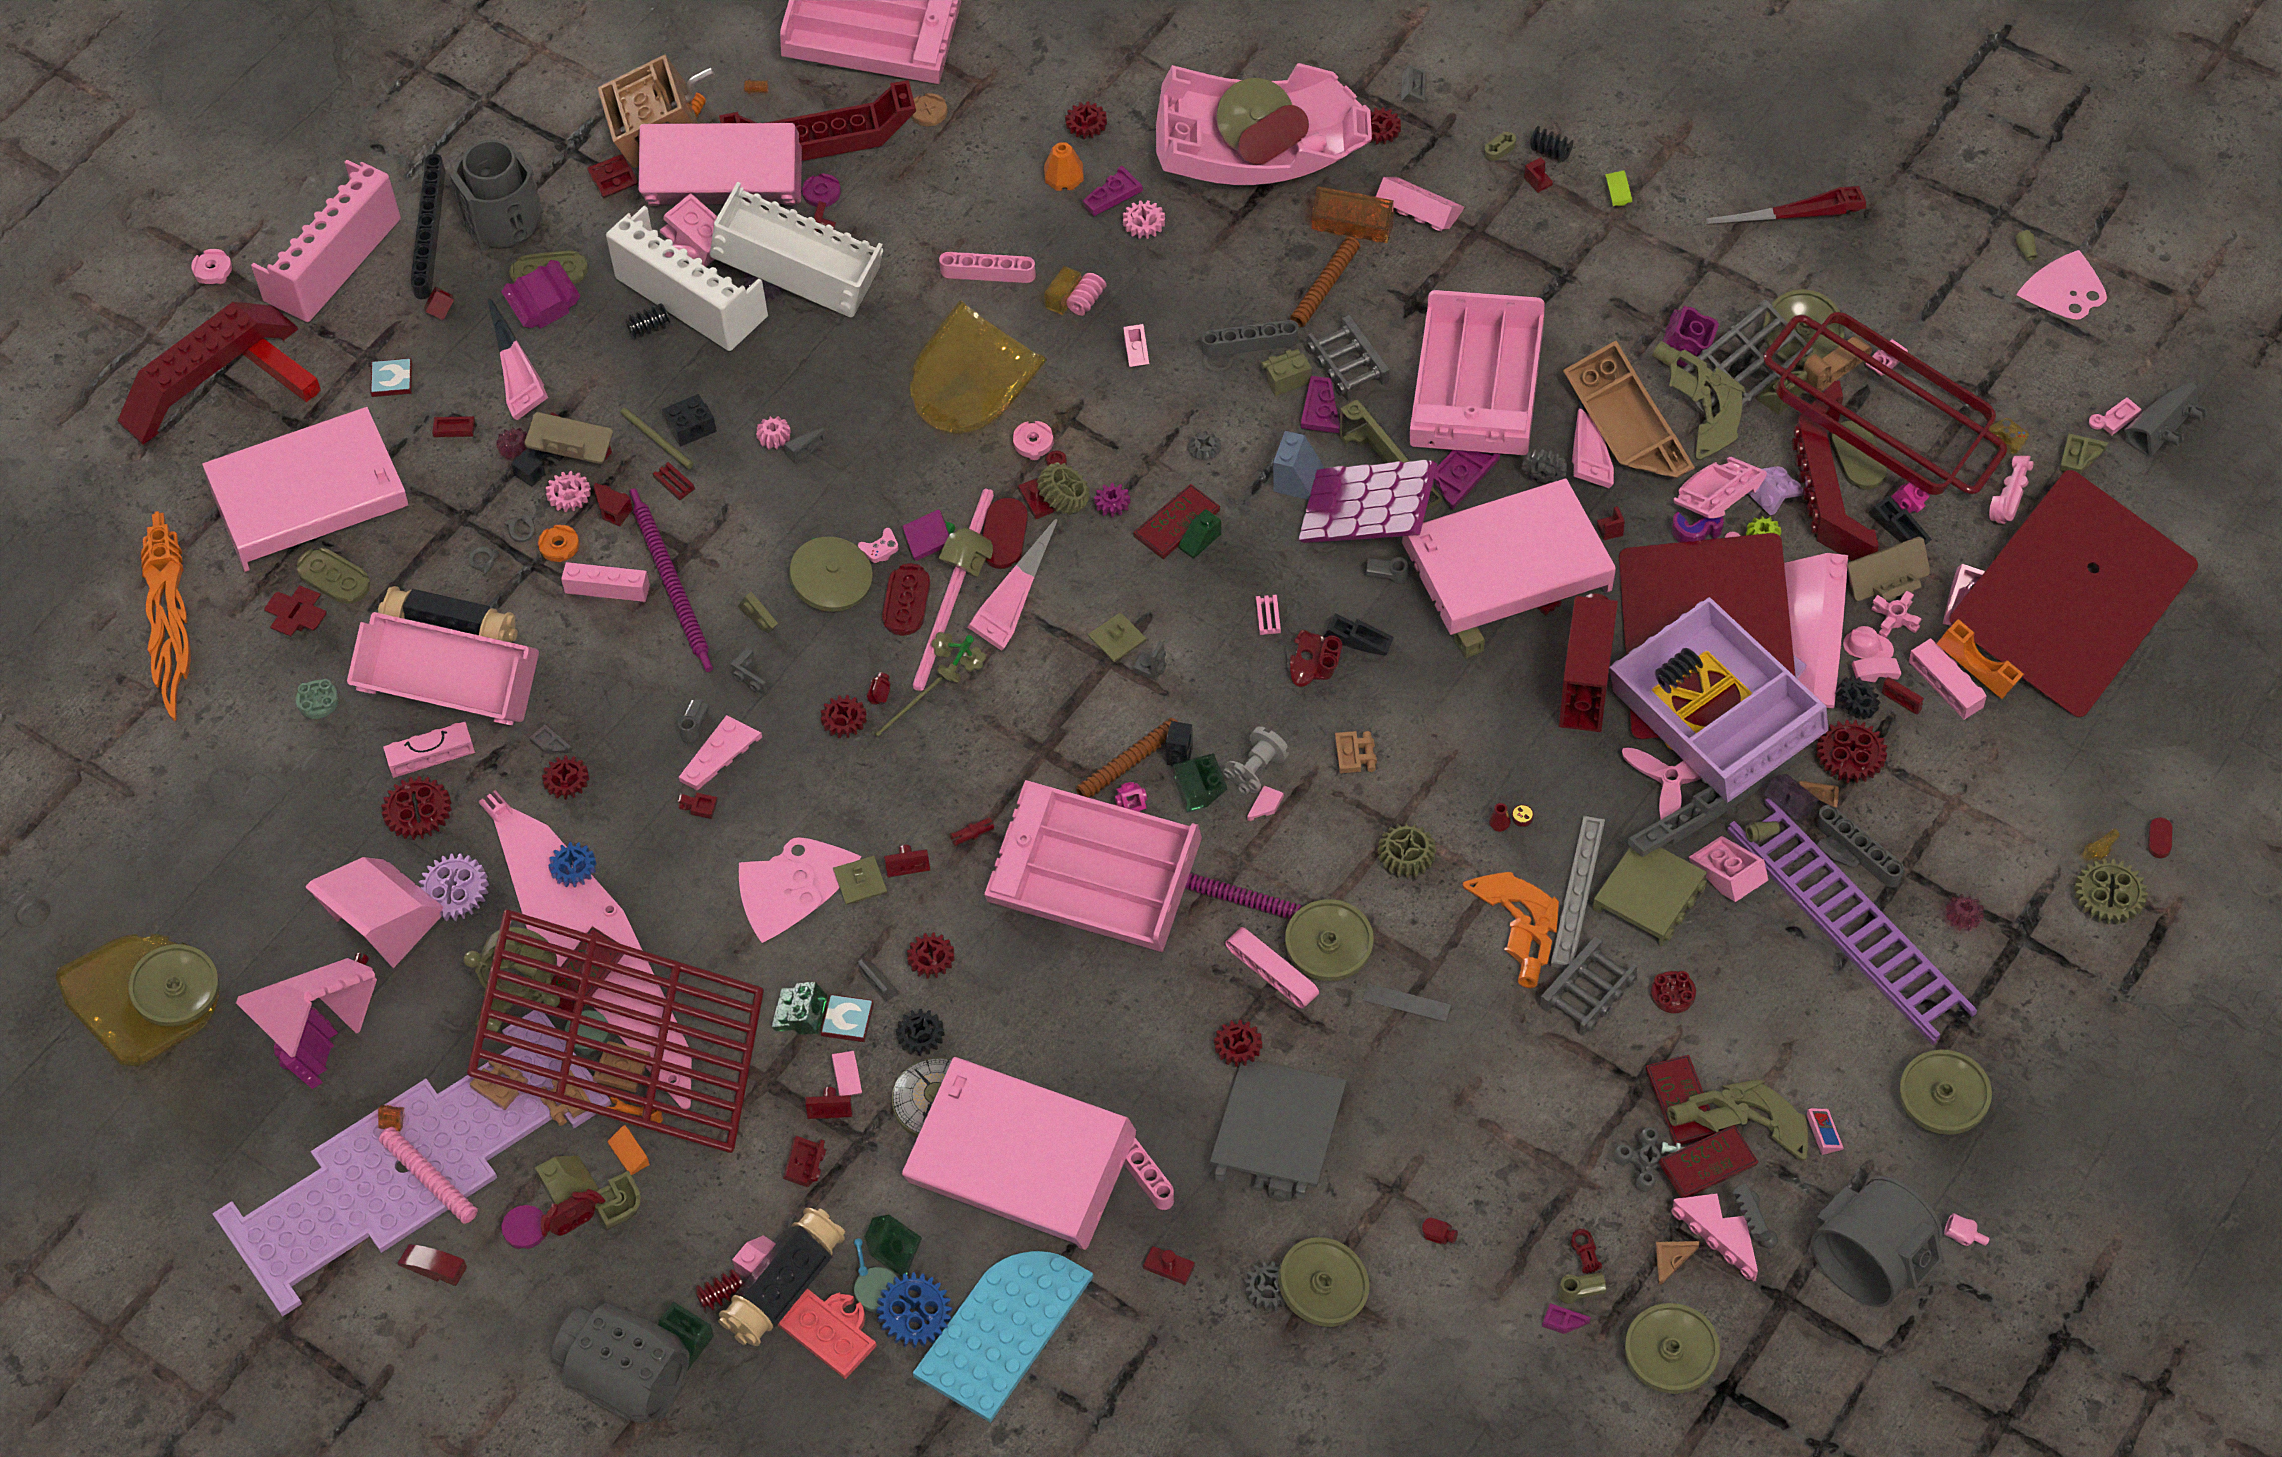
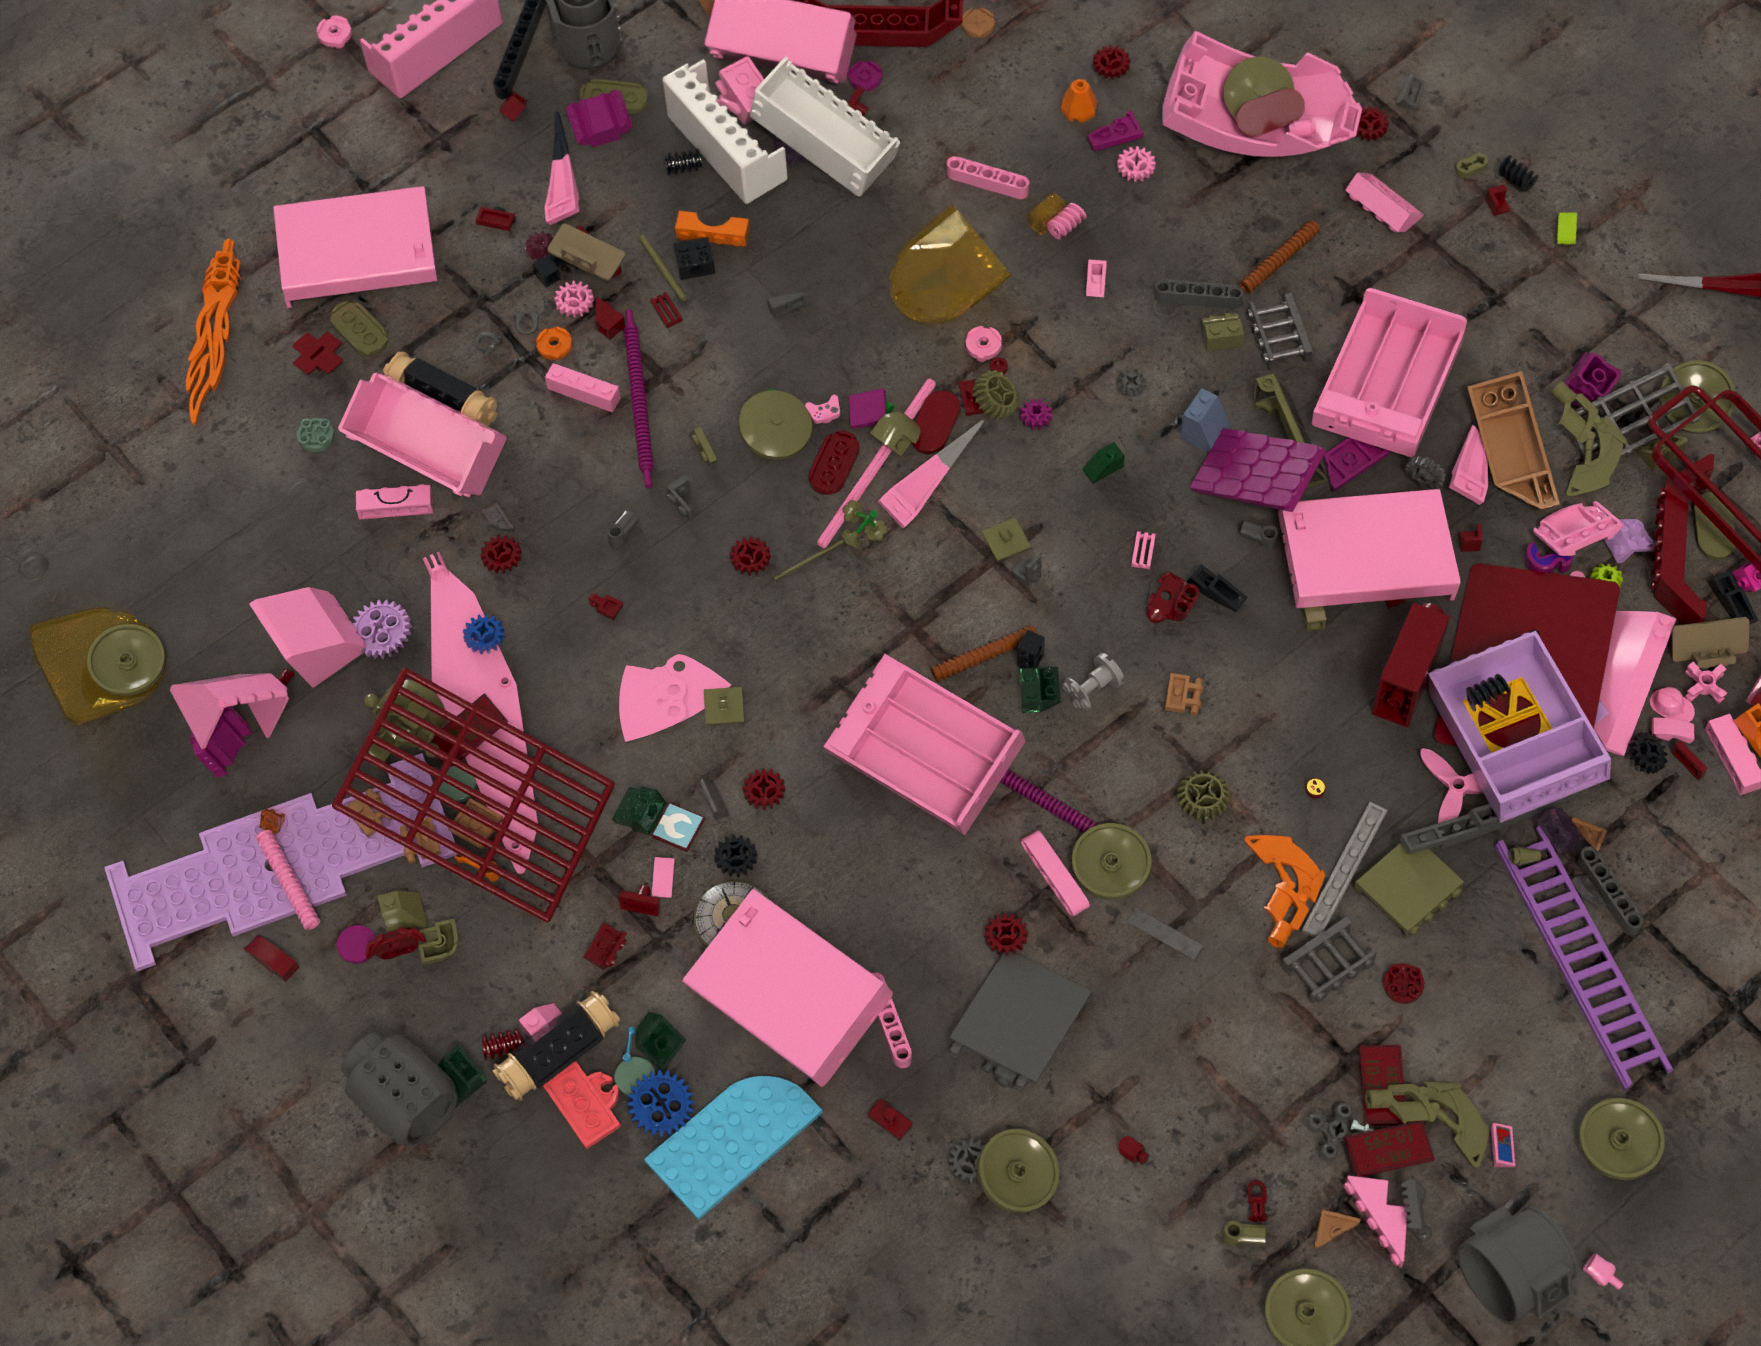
camera: 15 degrees right, 5 degrees up
dark red slope [117,302,298,445] -> none
red brick [241,338,321,403] -> none
tile [371,358,412,397] -> none
dark red gear [381,776,452,840] -> none
dark red slope [587,154,638,198] -> none
orange slope [607,1125,650,1176] -> none
bright pink wing [679,715,762,790] -> none
bright pink gear [756,416,791,450] -> none
dark red arm [867,673,891,705] -> none
dark red tile [884,845,931,877] -> none
dark red pin [950,817,995,846] -> none
dark pink brick [1115,782,1147,812] -> none
dark red tile [1133,484,1220,559] -> none
bright pink tile [1247,786,1284,821] -> none
magenta wing [1301,376,1340,433] -> none
clear orange slope [1312,186,1394,243] -> none
dark red cone [1489,803,1511,832] -> none
magenta tile [1542,1303,1591,1334] -> none
bright pink slope [1689,836,1768,902] -> none
medium nougat beam [1803,335,1872,392] -> none
dark red gear [1816,719,1887,783] -> none
clear pink gear [1946,893,1984,932] -> none
none -> orange arch [675,211,750,247]

